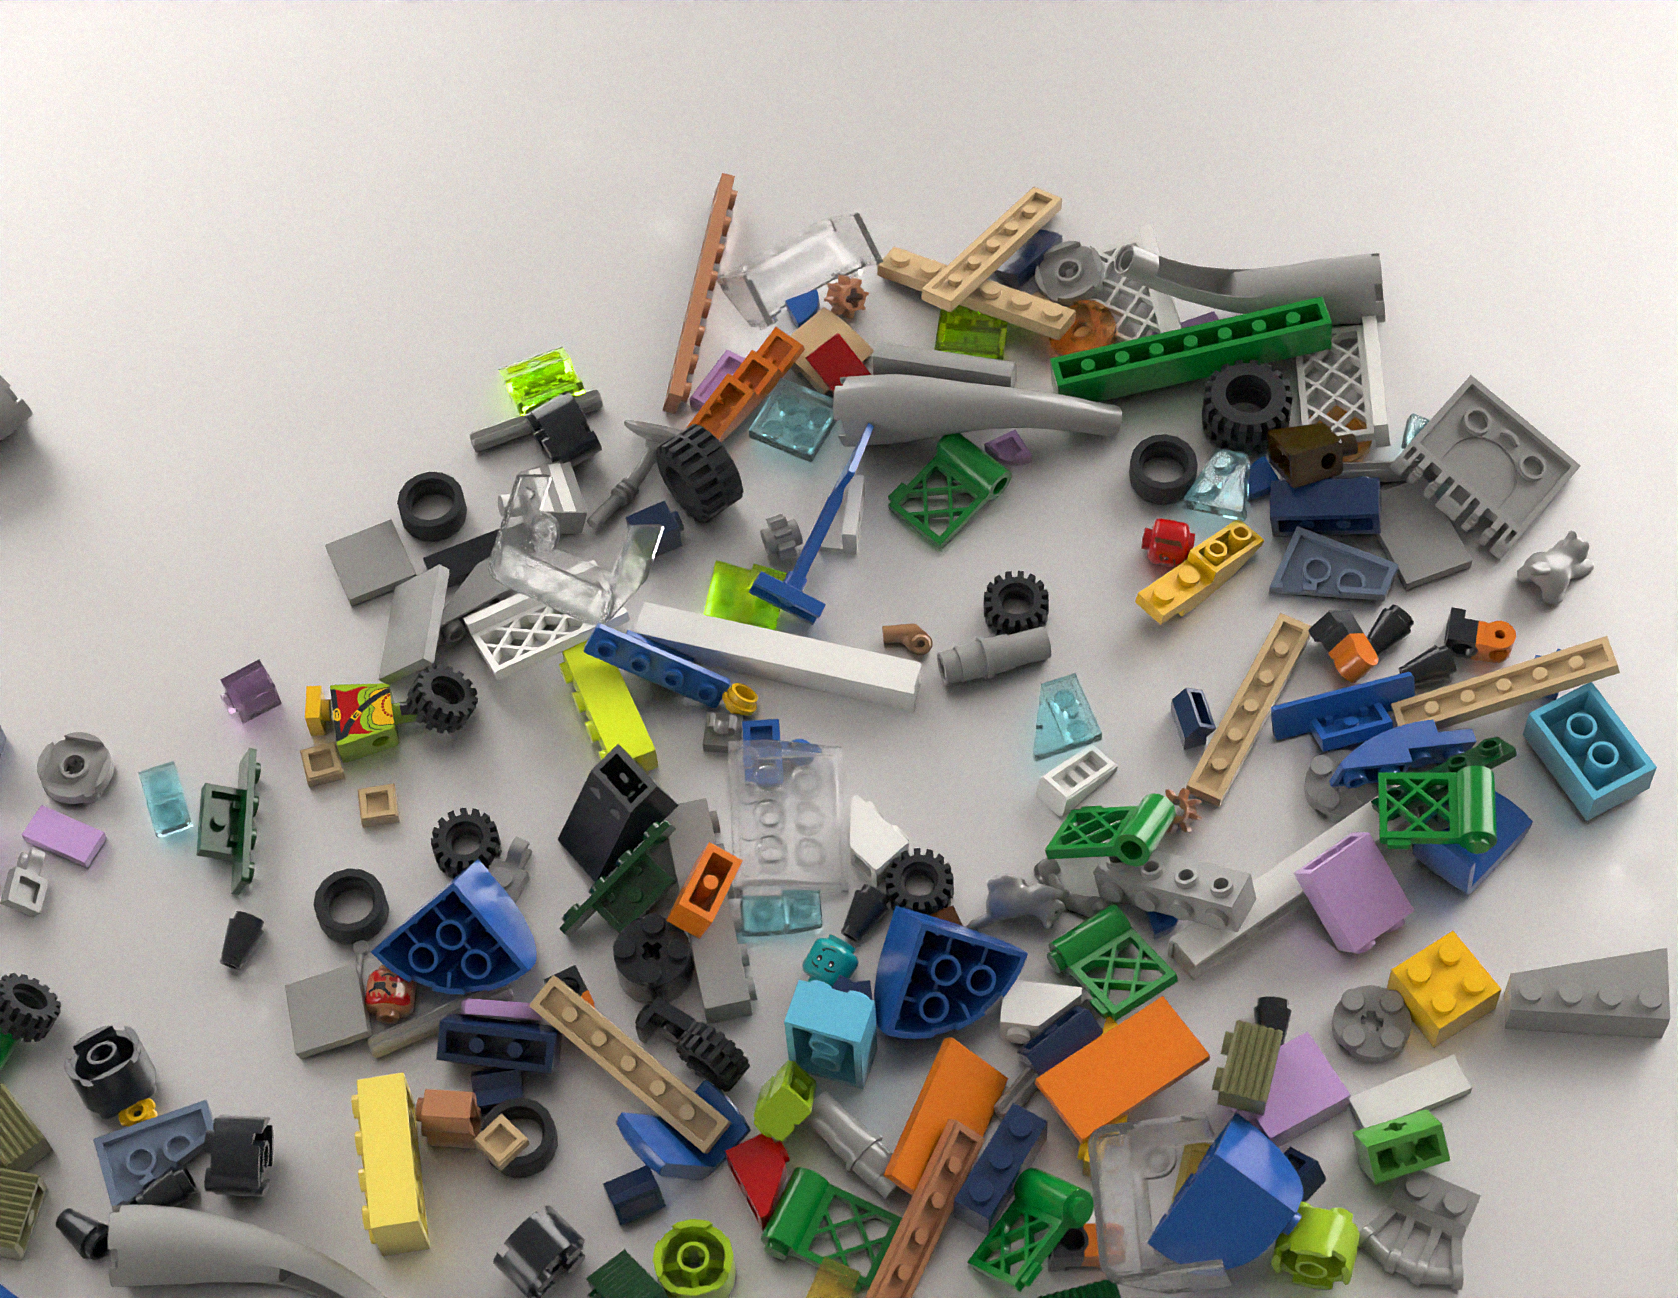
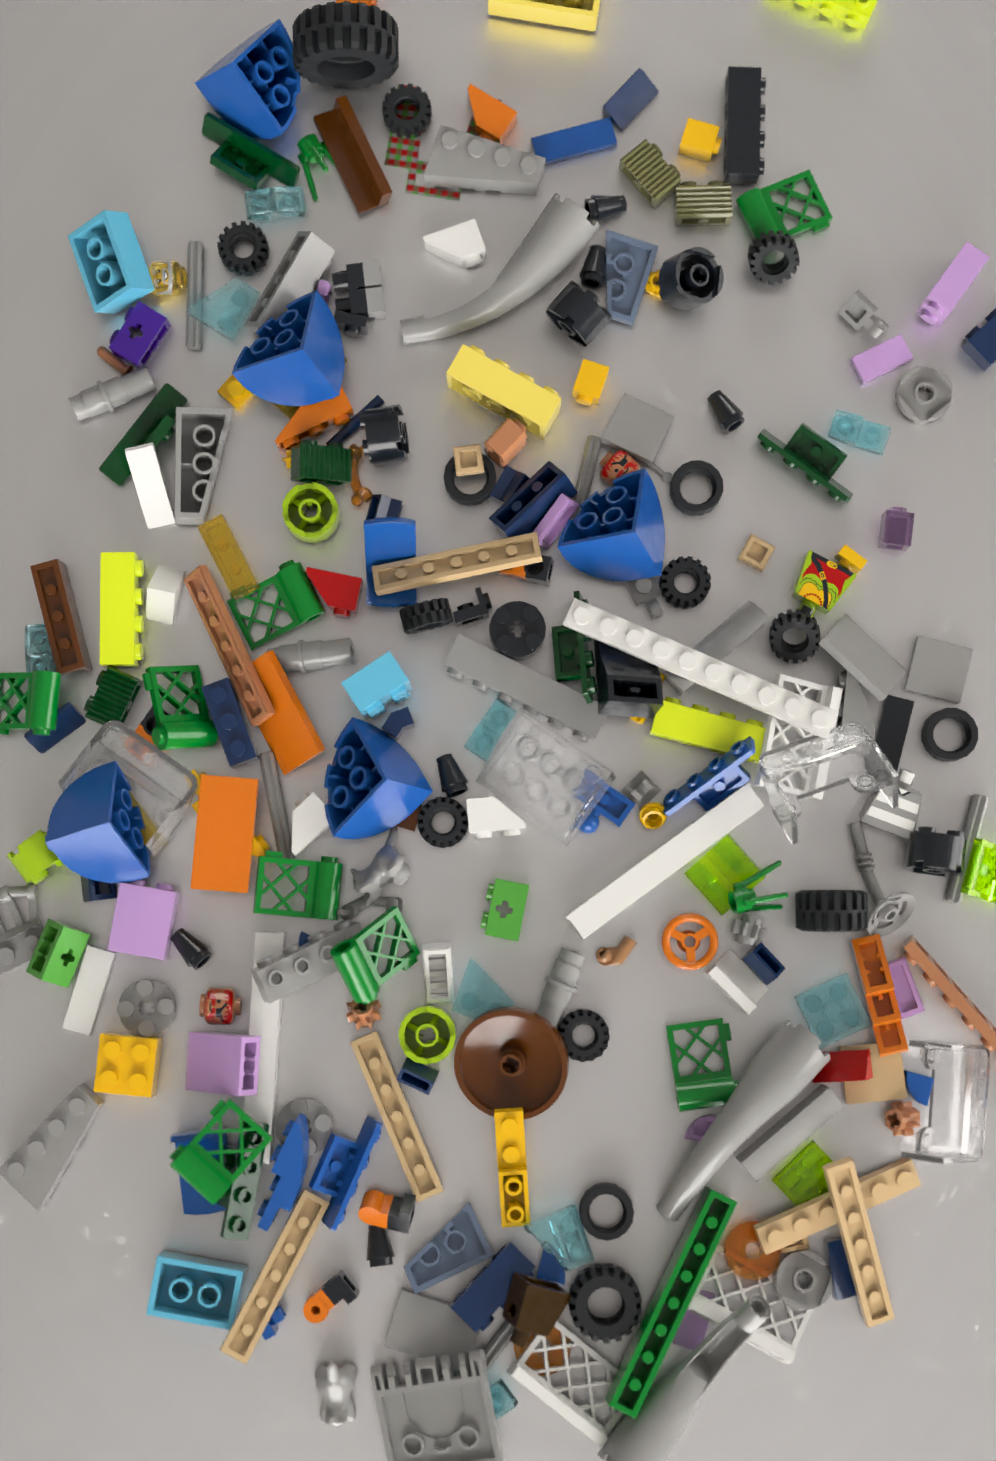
camera: 125 degrees right, 25 degrees up
tan tile [300,741,345,788] -> none
dark blue brick [626,500,684,563] -> none
orange brick [666,842,743,939] -> none
blue piece [749,423,874,625] -> none
lime brick [753,1060,817,1141] -> none
teal head [802,934,859,987] -> none
dark blue slope [1017,1005,1103,1076] -> none
red head [1141,518,1195,568] -> none
olive brick [1212,1020,1283,1116] -> none
black cone [1398,645,1457,686] -> none
none -> head [199,987,242,1025]
none -> clear orange piece [349,444,373,507]
none -> lime brick [398,1005,457,1065]
none -> reddish brown dish [454,1007,569,1119]
none -> bright green brick [480,879,529,941]
none -> white plate [563,598,838,739]
none -> yellow brick [572,359,610,406]
none -> orange piece [662,913,718,970]
none -> light grey brick [663,601,770,696]
none -> green plant [728,860,788,914]
none -> dark blue piece [741,942,785,985]

